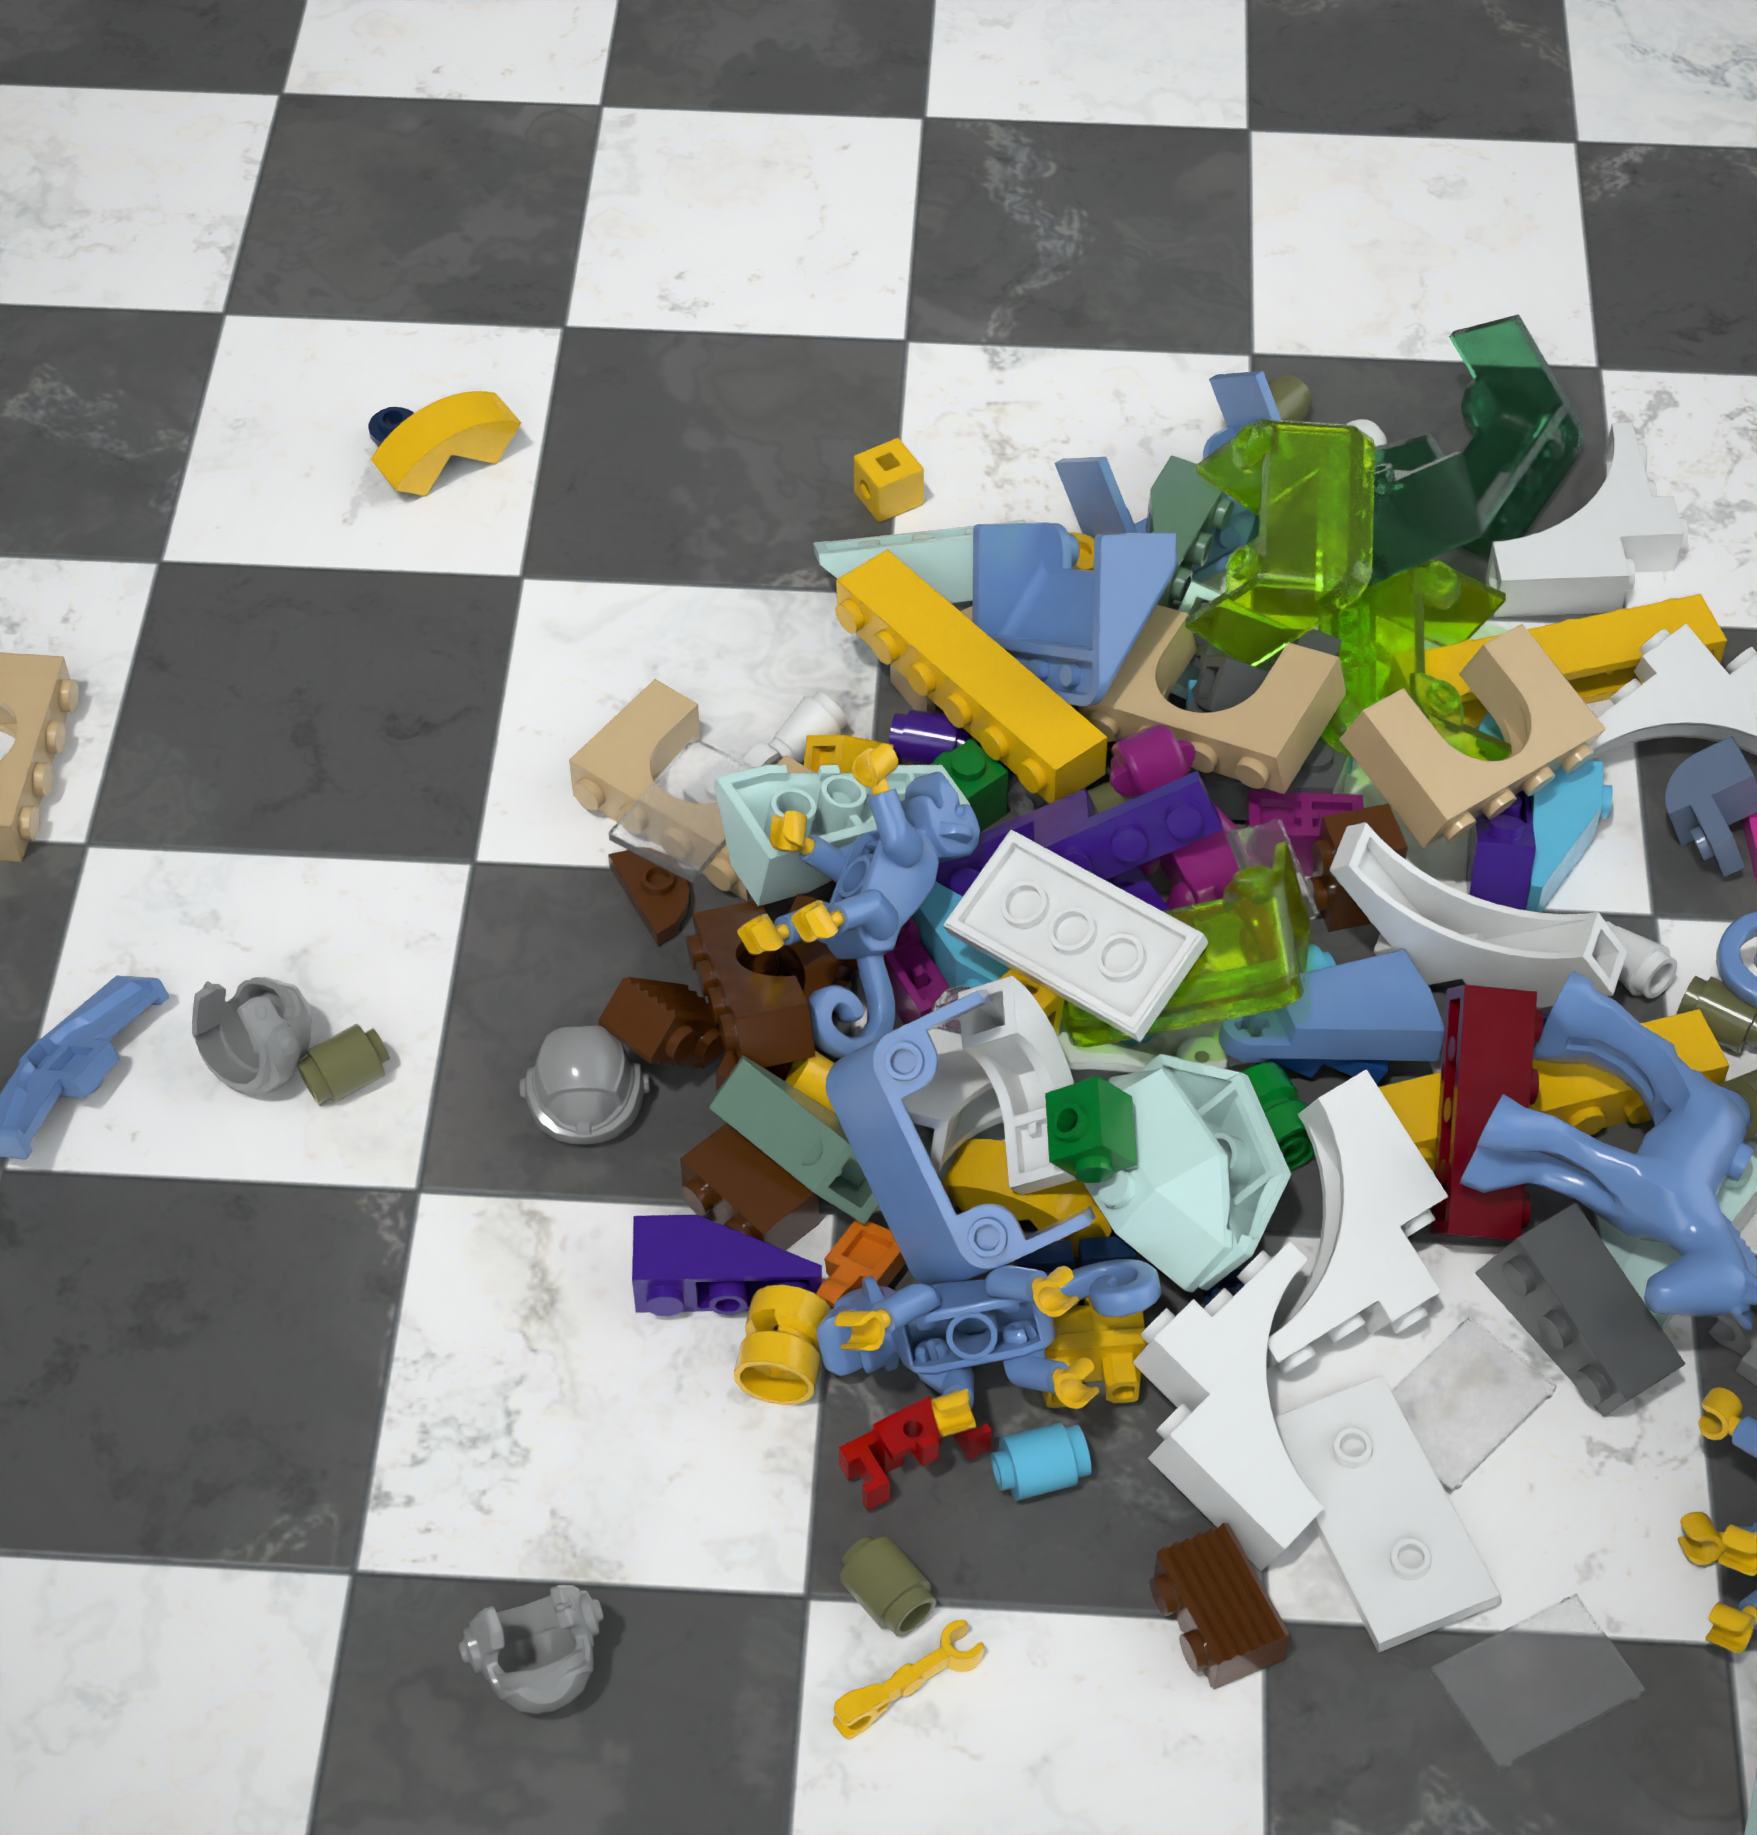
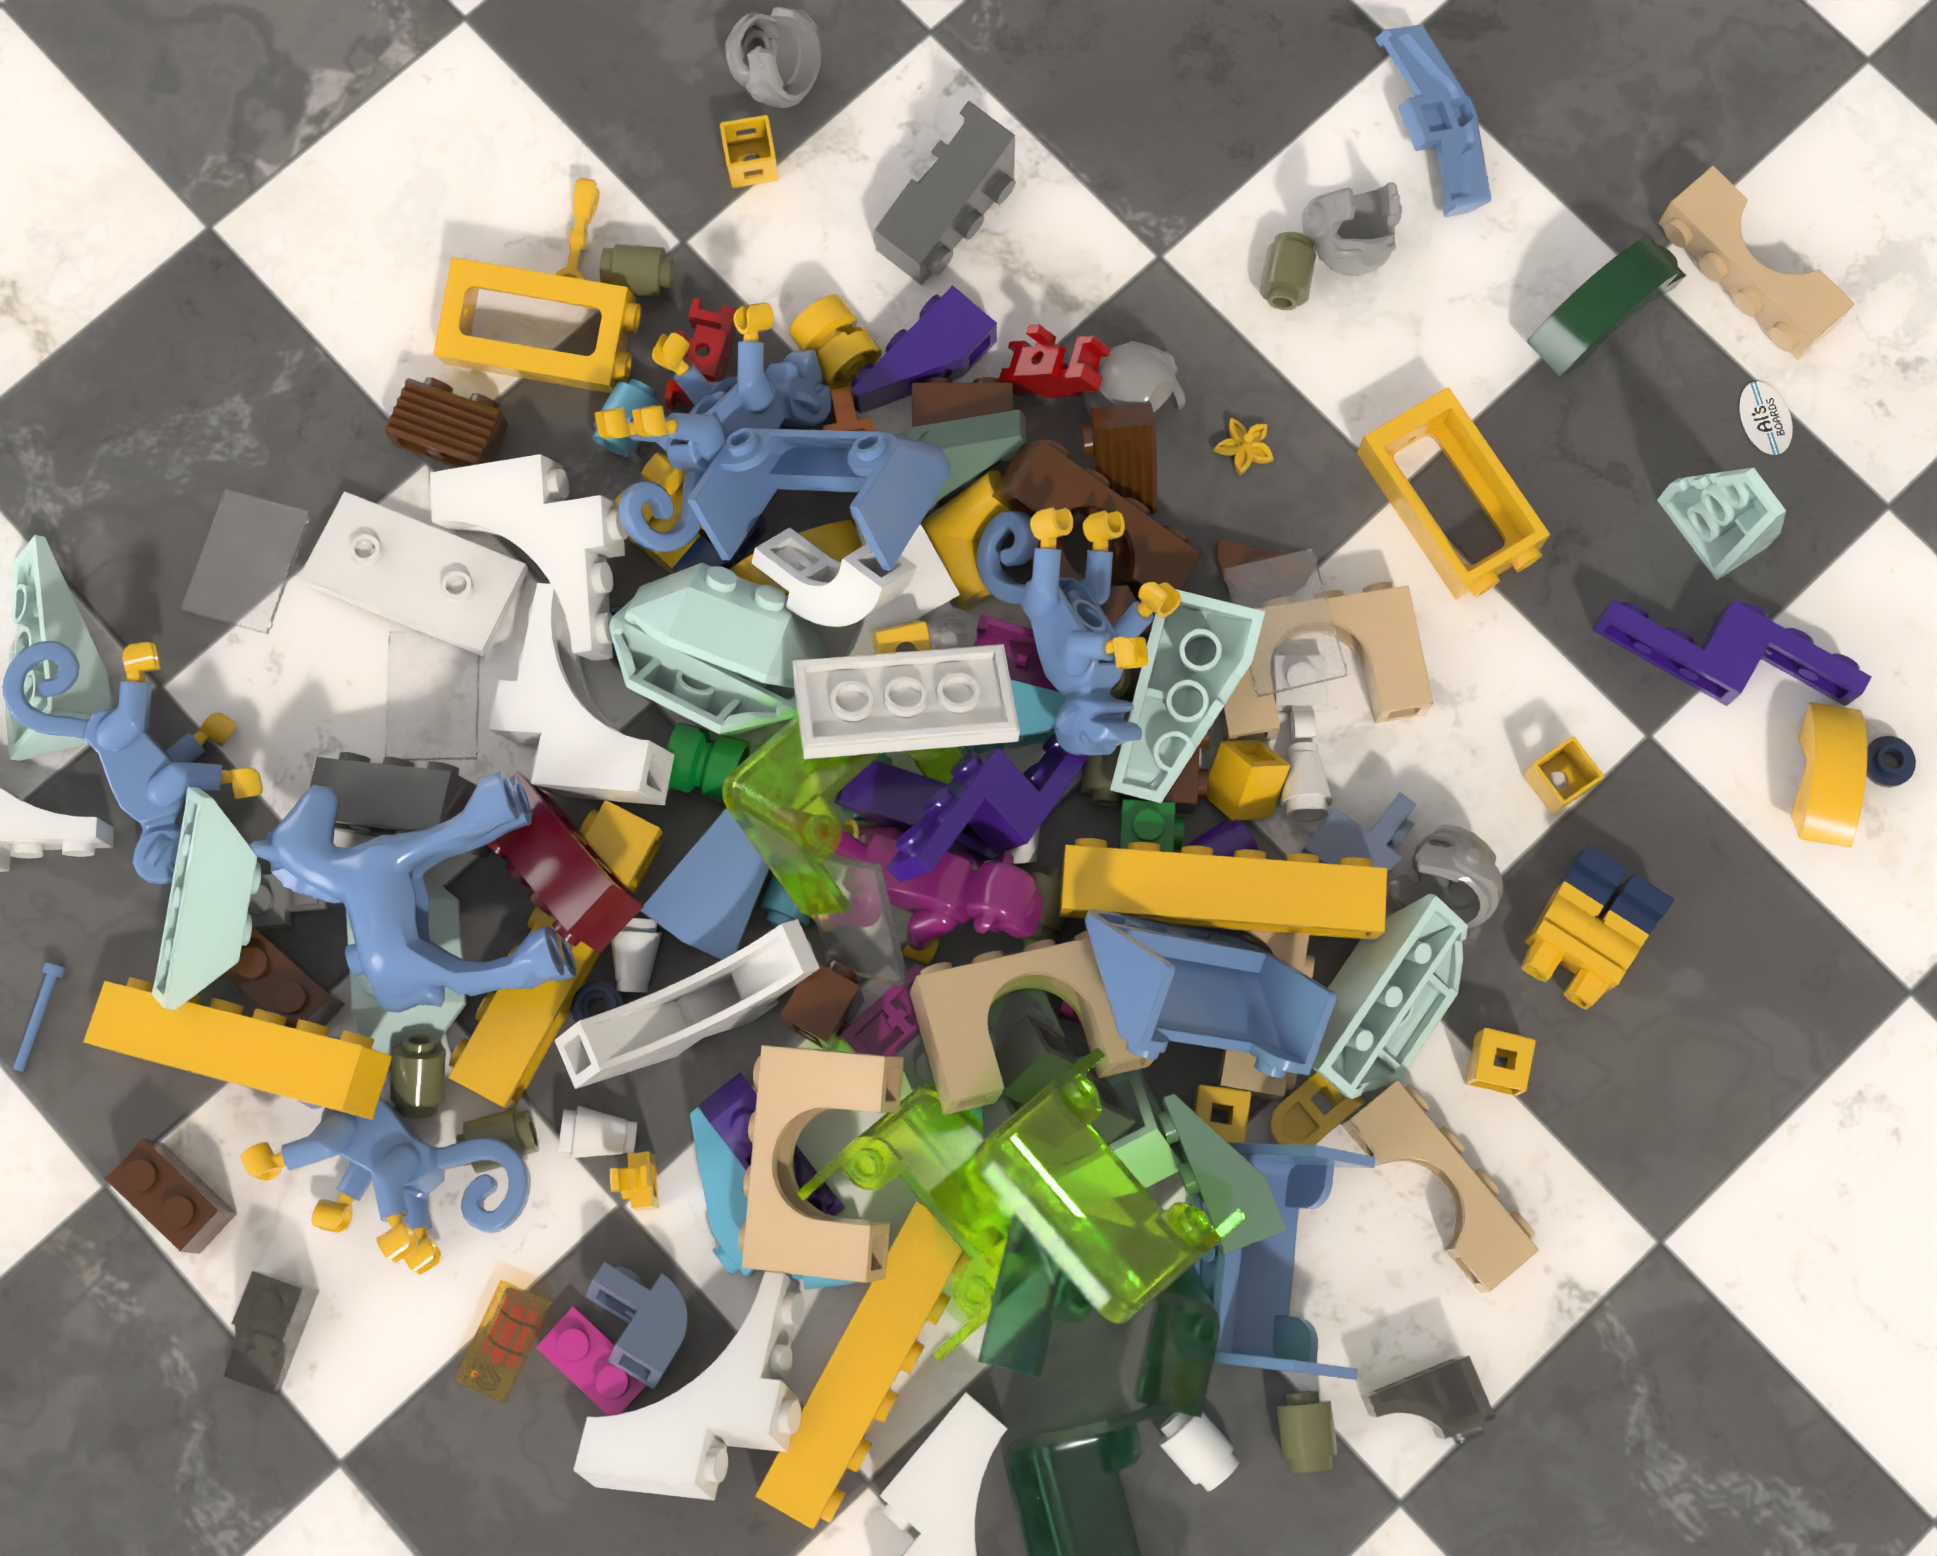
camera: 135 degrees right, 25 degrees up
green brick [1045,1076,1137,1183] -> none
none -> yellow piece [433,257,641,393]
none -> yellow plate [609,1151,659,1211]
none -> yellow piece [720,115,779,188]
none -> dark grey wedge [874,100,1016,285]
none -> red piece [999,324,1111,398]
none -> yellow plant [1213,418,1274,476]
none -> sand blue brick [1301,792,1417,875]
none -> tan arch [1342,1080,1539,1293]
none -> yellow piece [1357,387,1550,600]
none -> clear smoke arch [1361,1355,1496,1445]
none -> light grey helmet [1388,825,1504,928]
none -> yellow hips [1521,844,1675,1010]
none -> yellow piece [1523,736,1604,815]
none -> dark green arch [1526,237,1687,377]
none -> dark purple bracket [1592,599,1872,707]
none -> light aqua wedge [1657,467,1786,580]
none -> white sticker [1739,381,1793,455]

